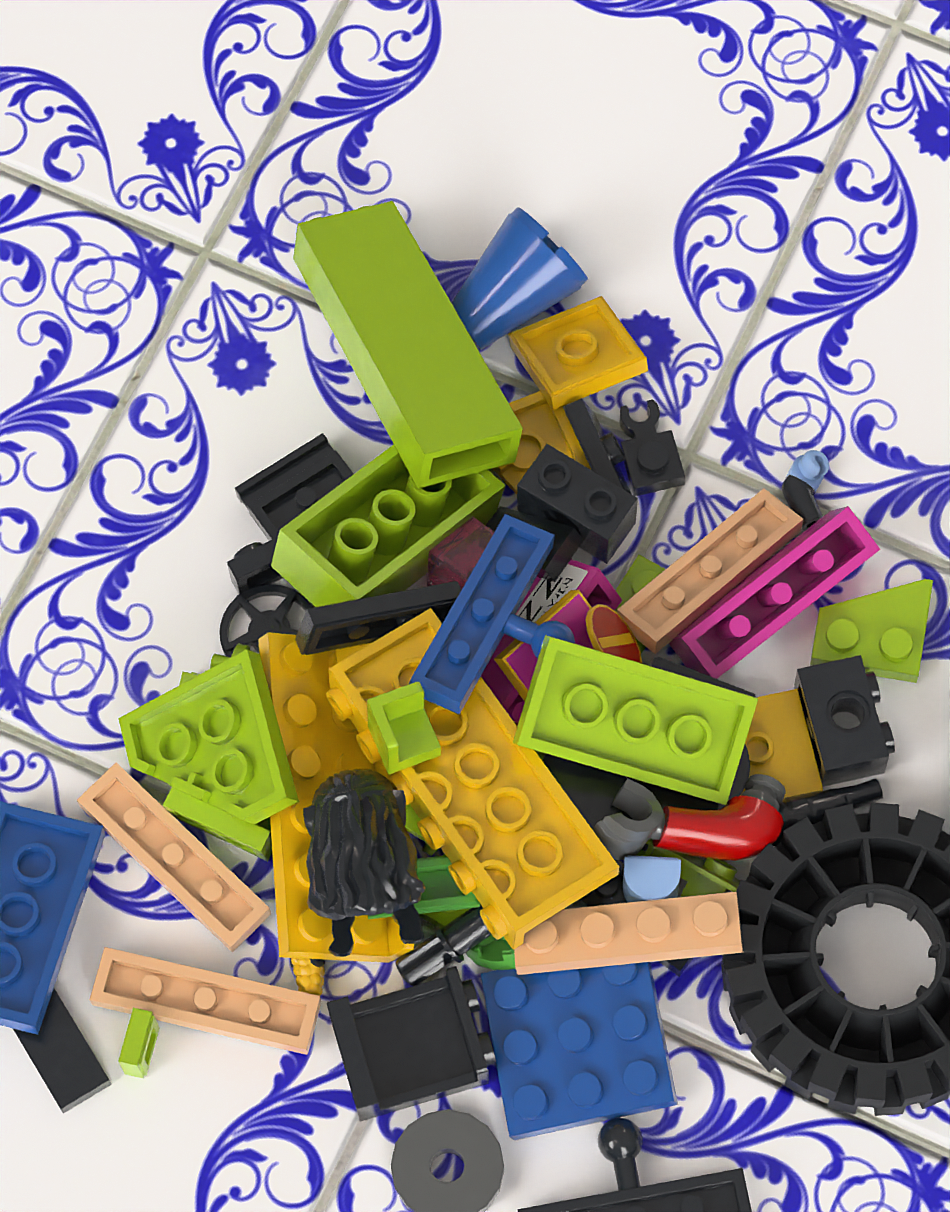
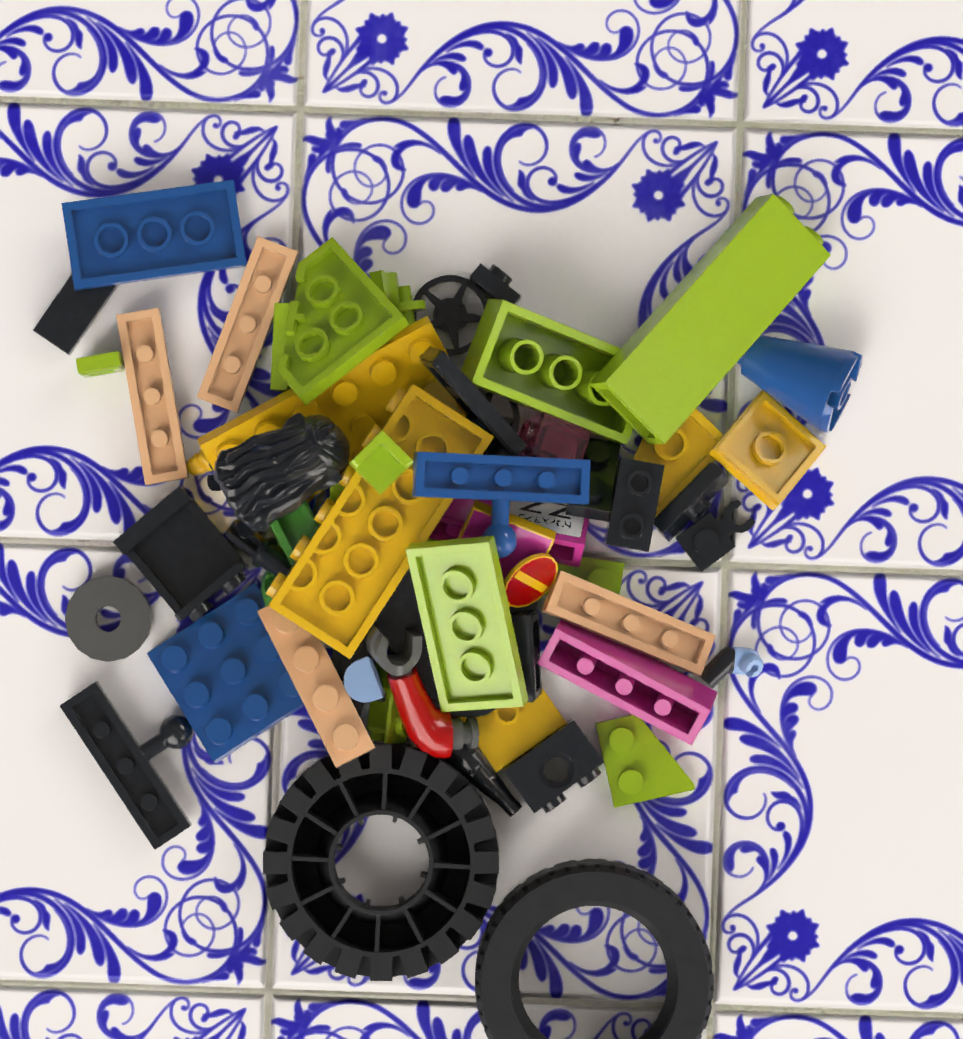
camera: 65 degrees right, 20 degrees up
black plate [234,433,354,541] -> none

